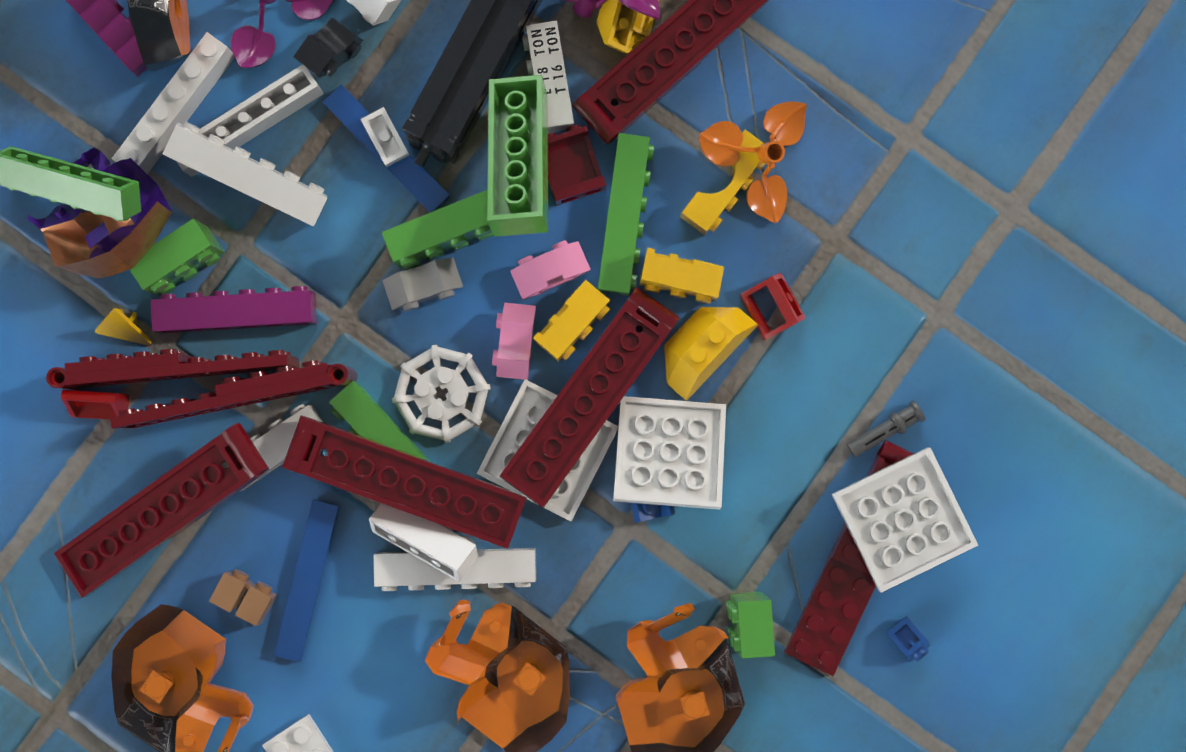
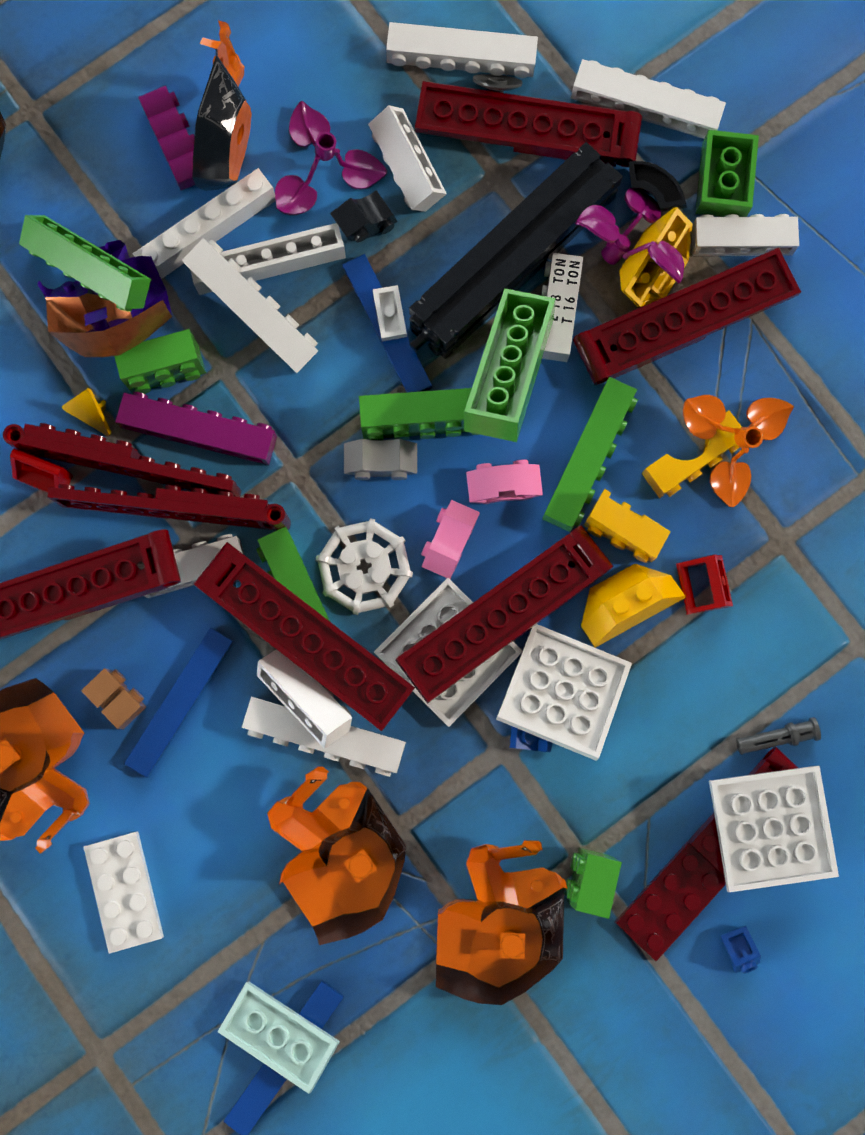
camera: 20 degrees right, 5 degrees down
yellow wedge [533,280,610,362] -> none
dark red panel [548,125,606,206] -> none

